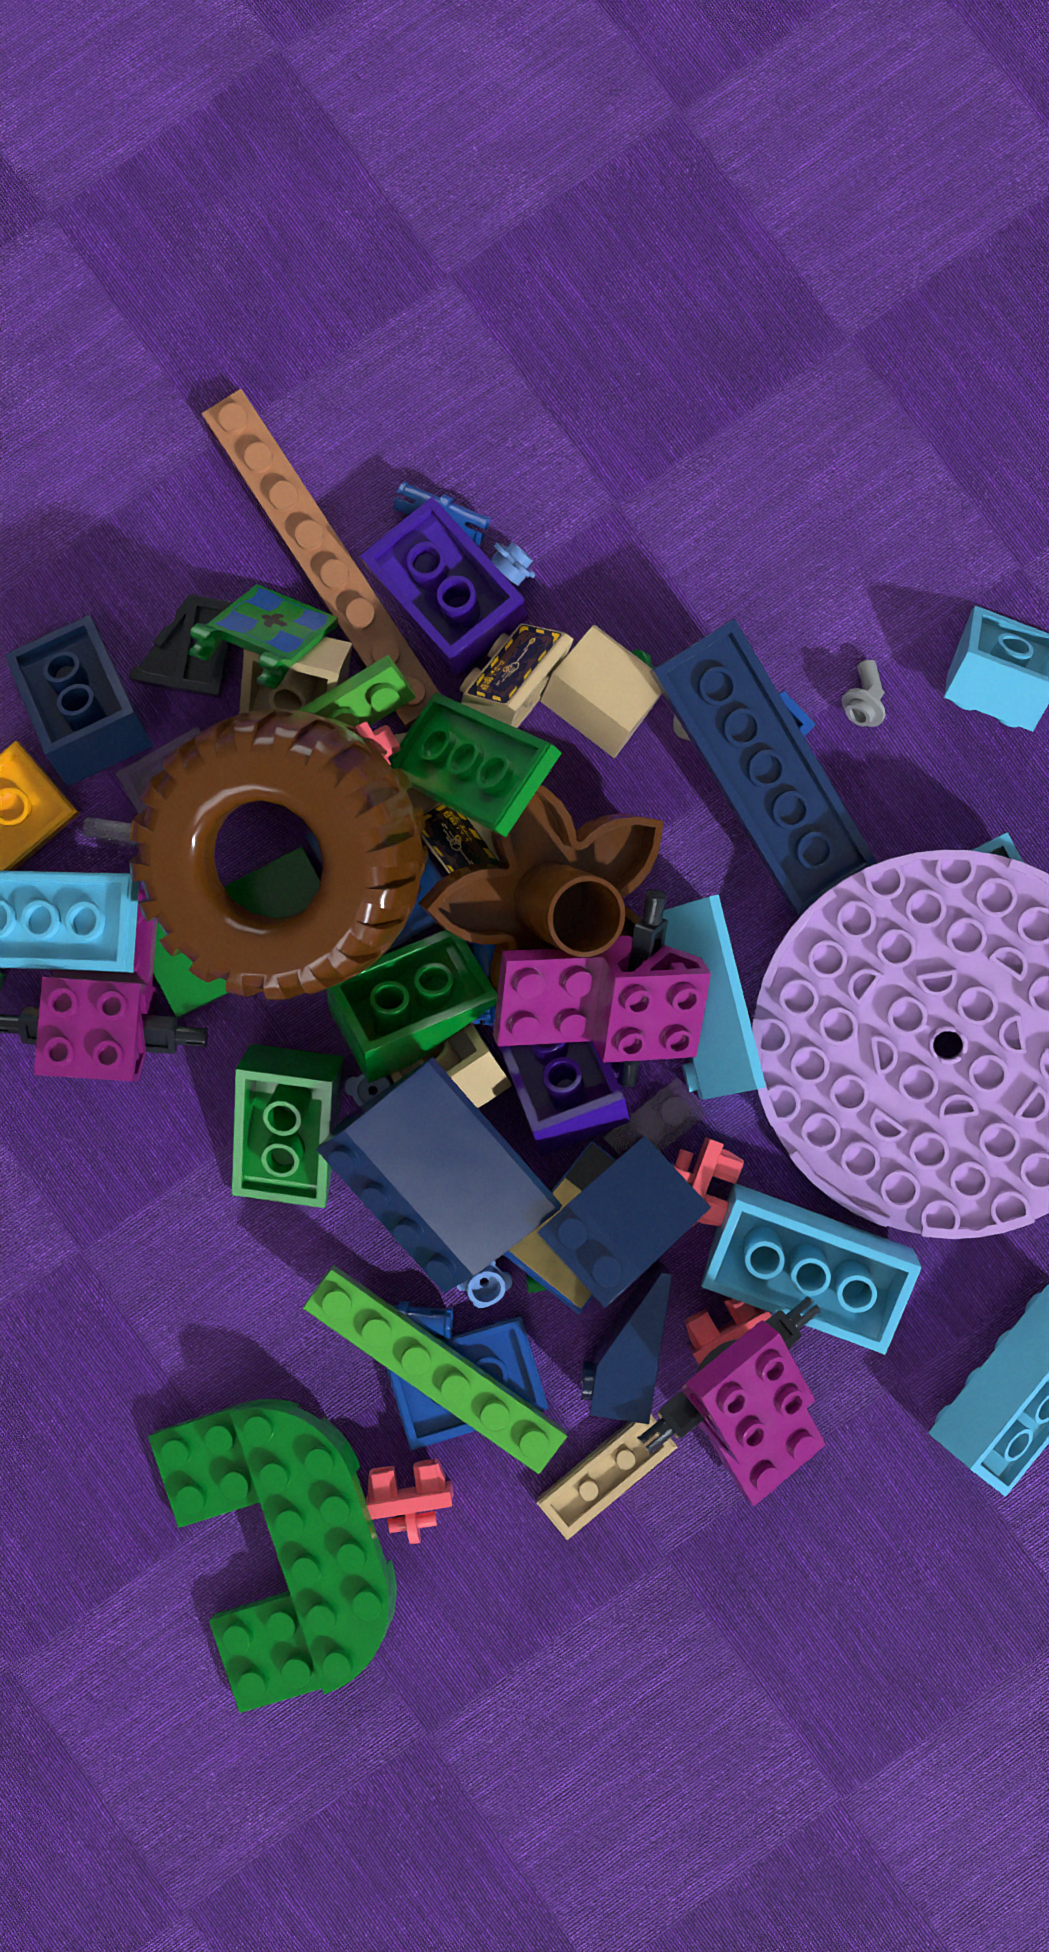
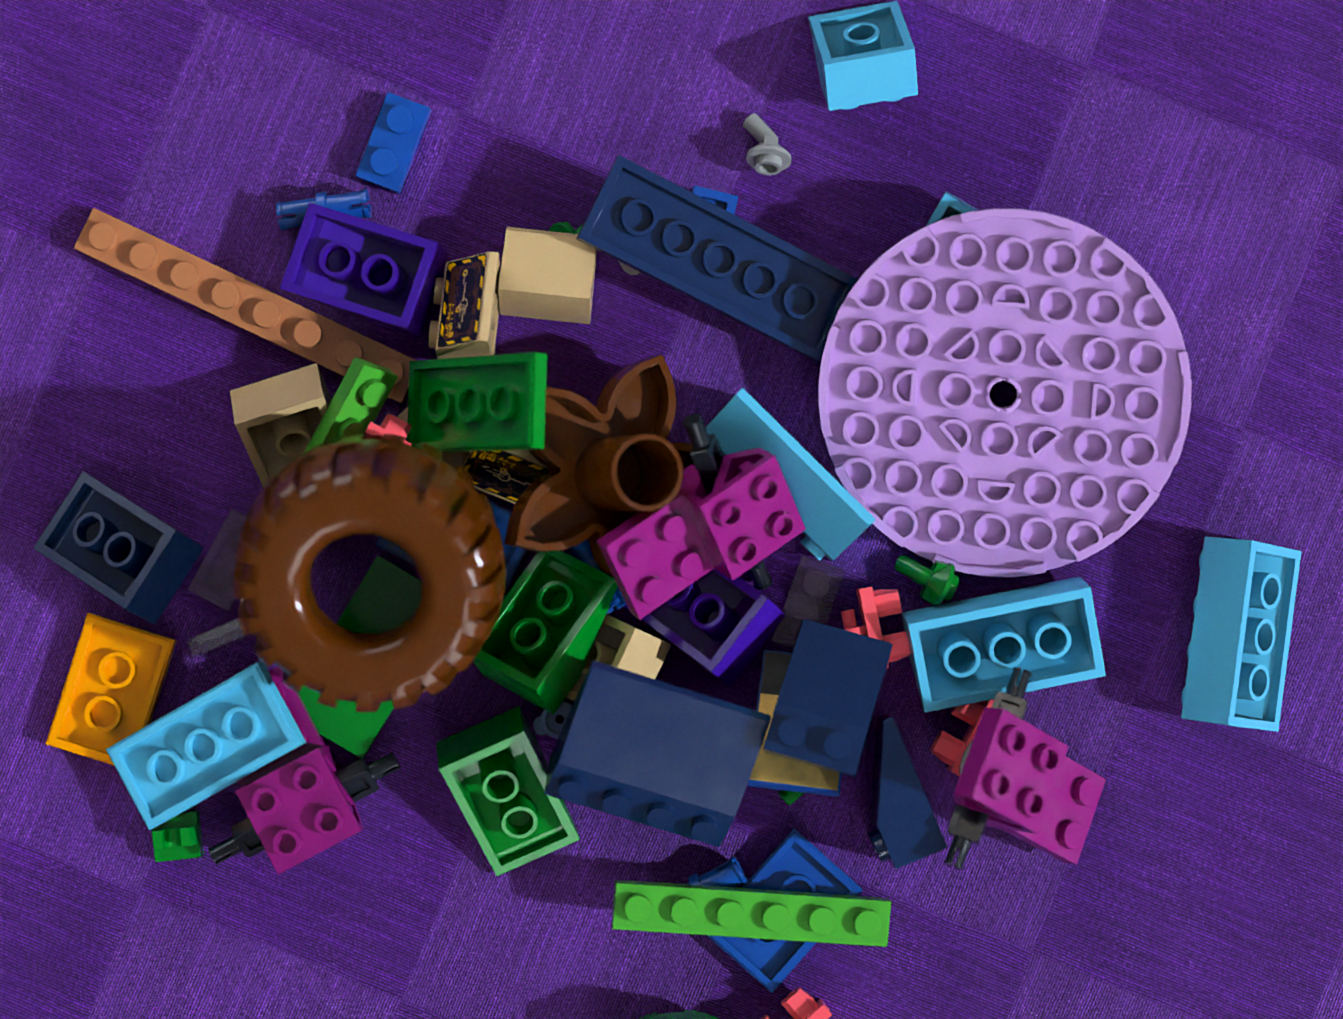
camera: 30 degrees left, 0 degrees up
black wing [128,594,234,699] -> none
green flag [189,584,338,689] -> none
medium blue plate [456,1261,512,1308] -> none
medium blue plate [490,542,536,586] -> none
tan tile [536,1414,677,1540] -> none
none -> blue plate [355,92,431,195]
none -> green plate [895,555,959,606]

